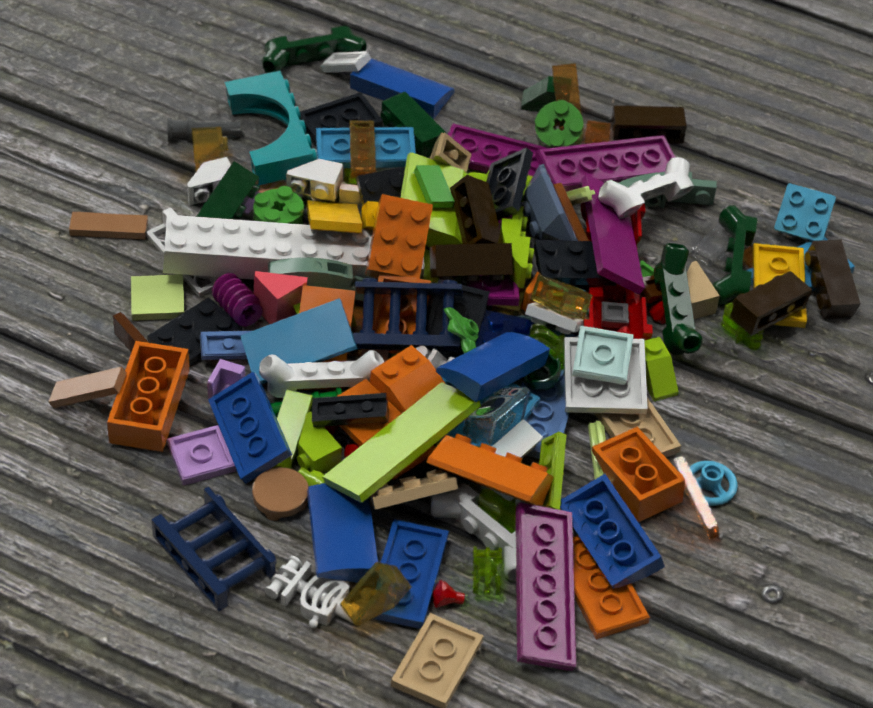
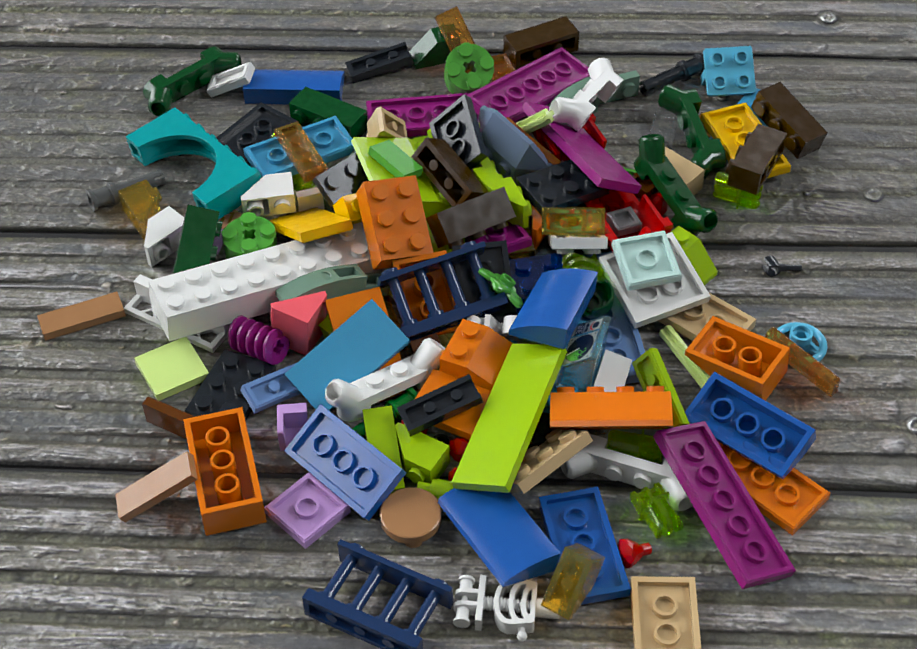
camera: 20 degrees left, 0 degrees up
none -> black hinge [345,42,413,84]
none -> black pin [639,53,705,96]
none -> black hand [762,255,802,277]

